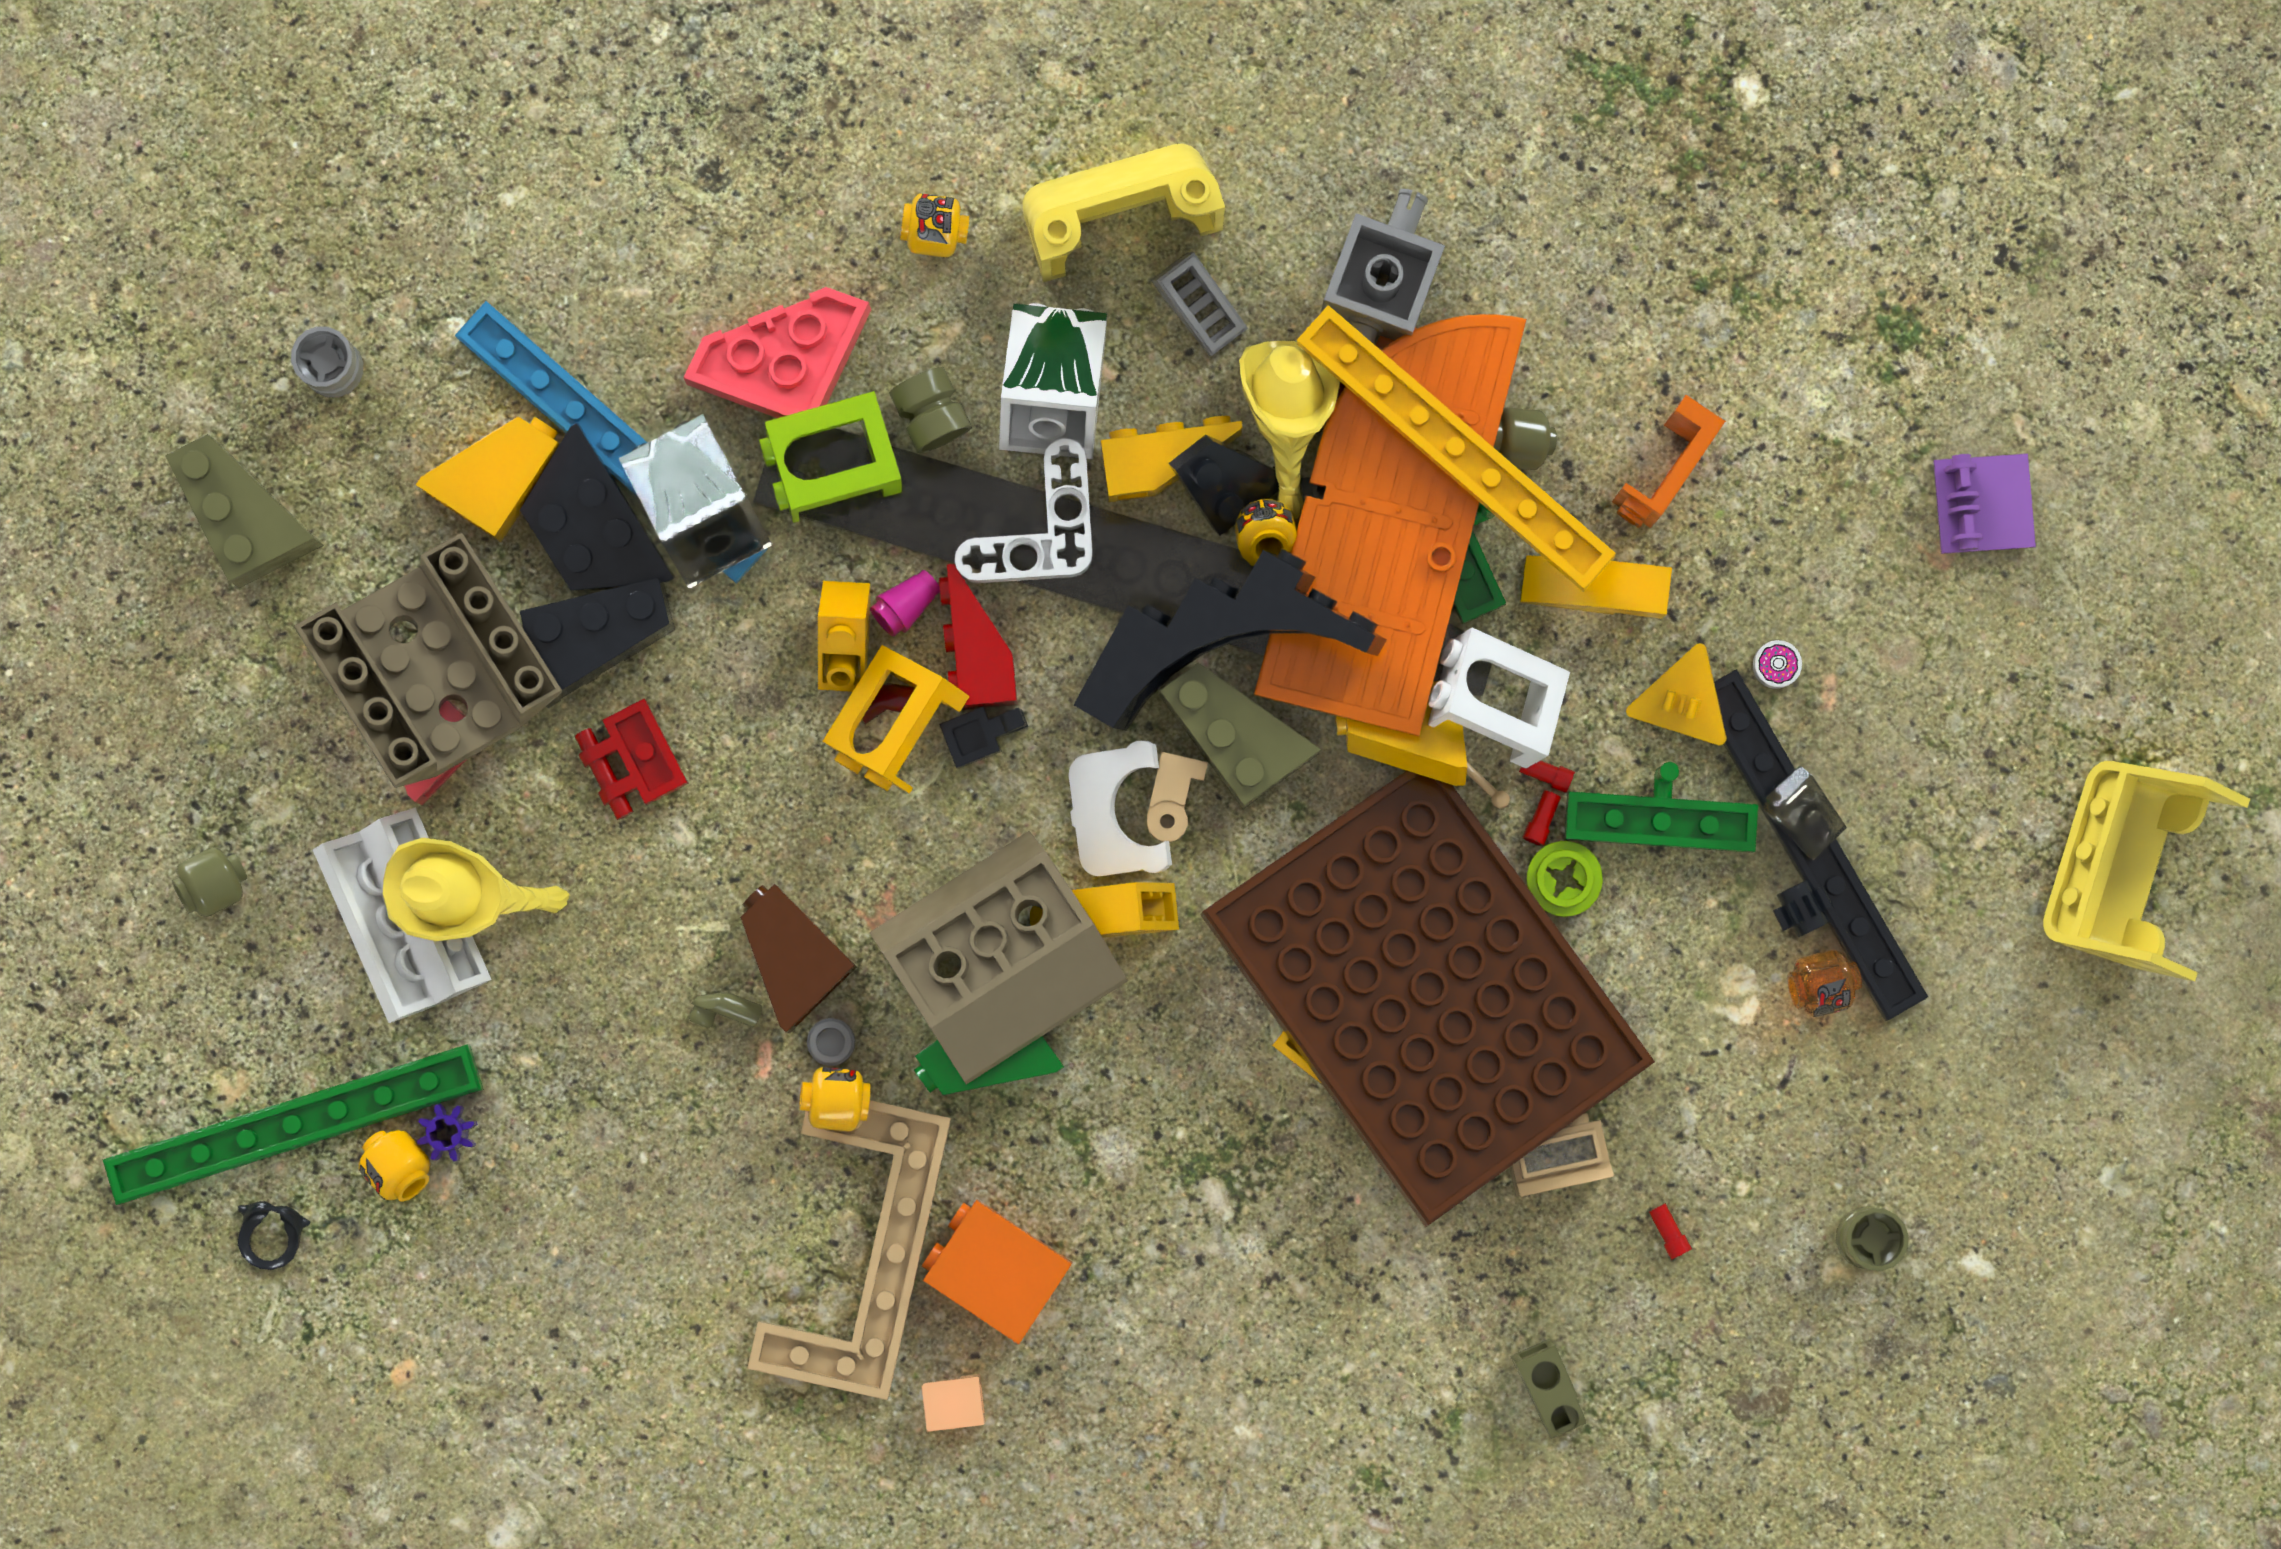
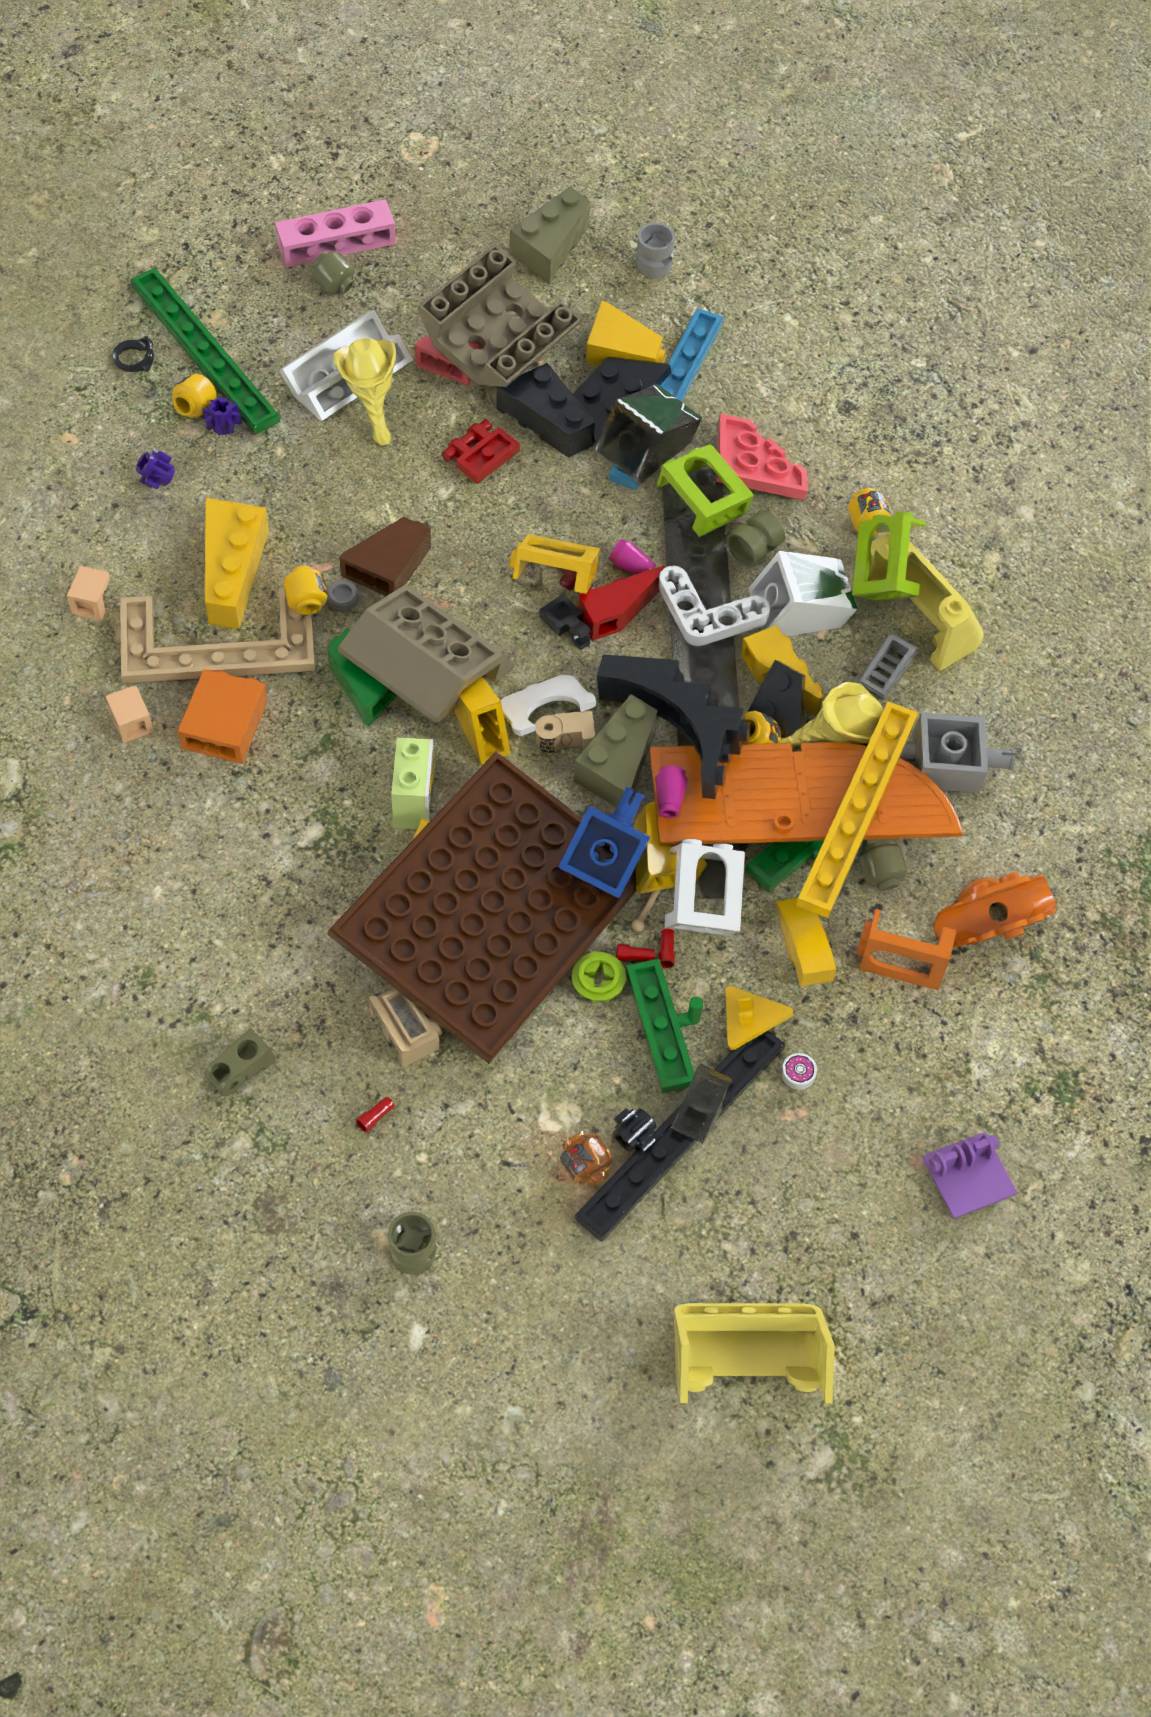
camera: 70 degrees right, 25 degrees down
olive arm [689,993,762,1028] -> none
yellow slope [818,581,870,692] -> none
none -> light nougat panel [67,566,110,621]
none -> dark purple gear [136,449,175,489]
none -> yellow wedge [205,498,269,629]
none -> bright pink brick [275,199,396,267]
none -> yellowish green piece [391,737,435,830]
none -> blue brick [558,786,651,898]
none -> dark pink cone [655,766,688,818]
none -> lime panel [852,511,926,601]
none -> orange piece [933,871,1056,947]

